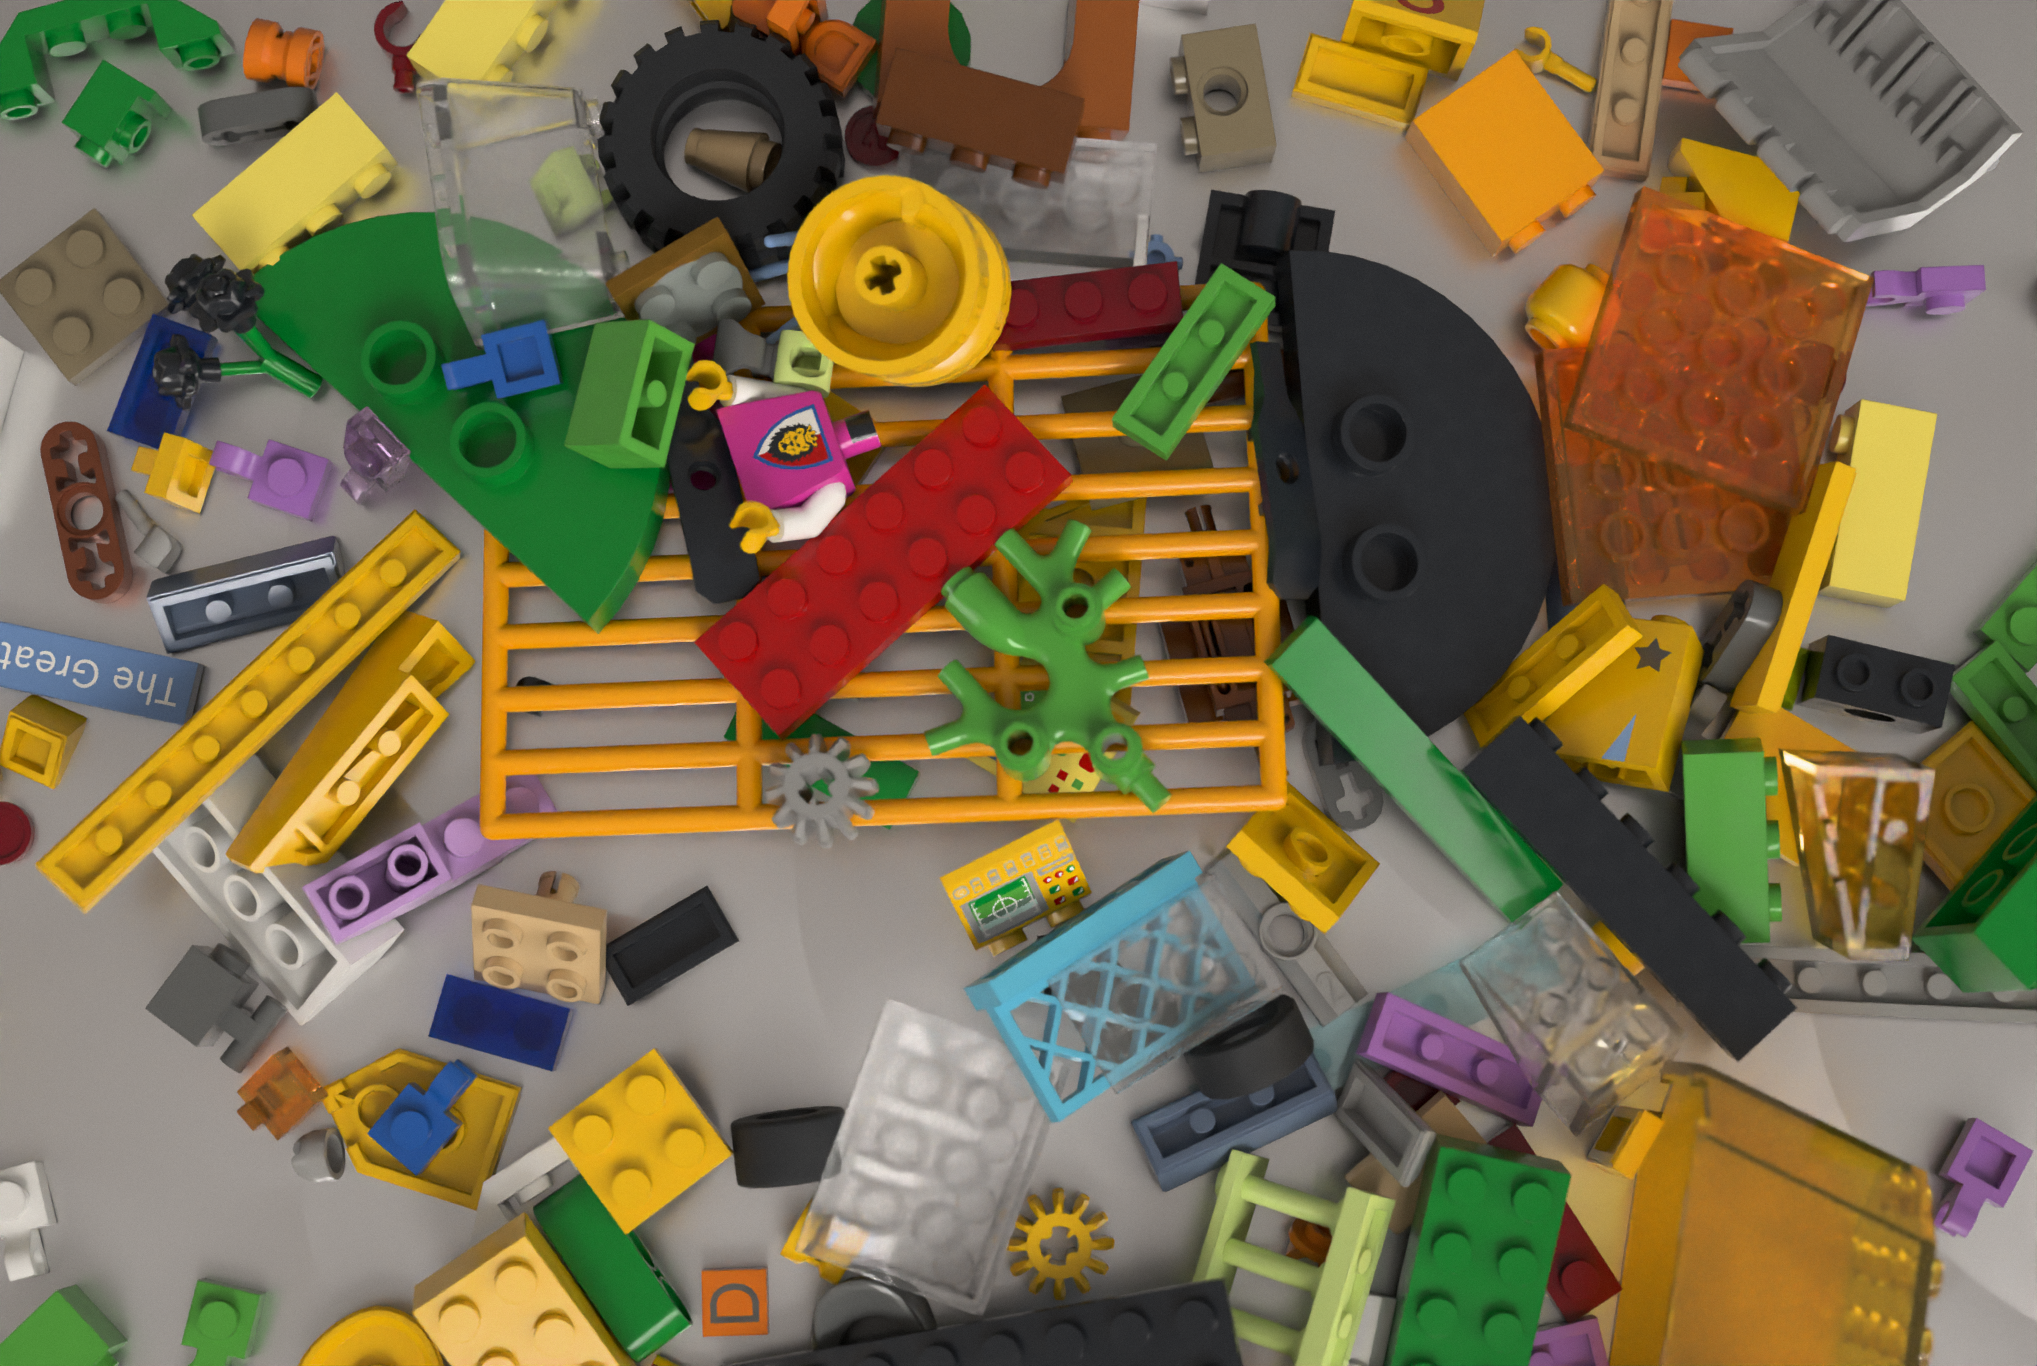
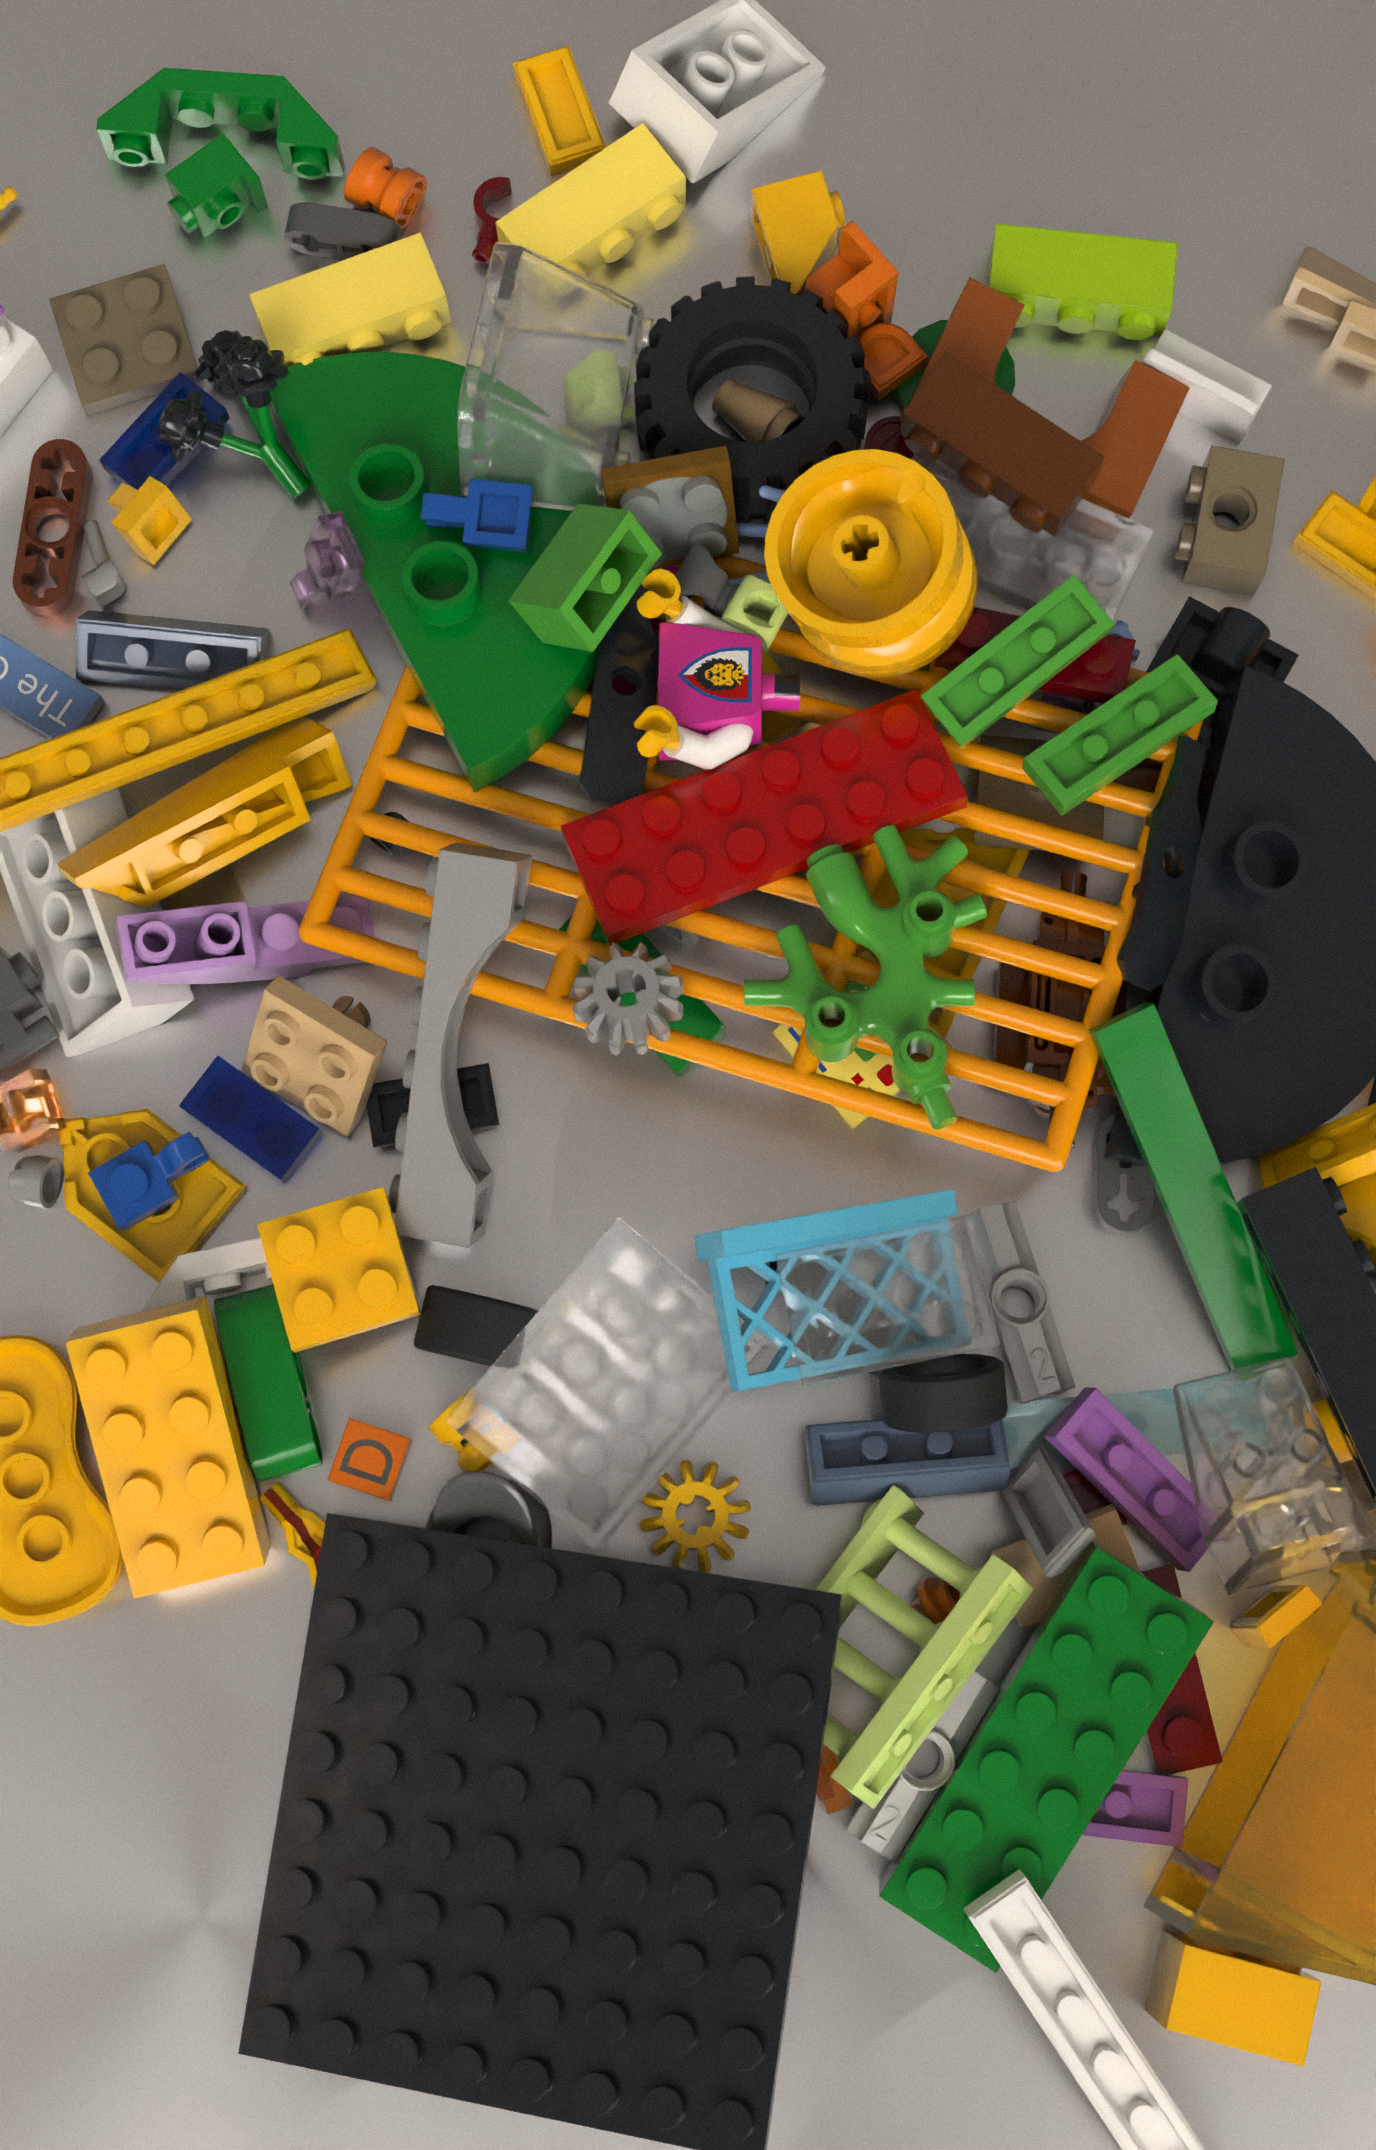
camera: 20 degrees right, 5 degrees down
medium lavender plate [209,439,333,522] -> none
slope [940,819,1092,957] -> none
yellow plate [1226,781,1380,934] -> none
none -> light grey arch [388,843,532,1248]
none -> bright green plate [921,574,1115,749]

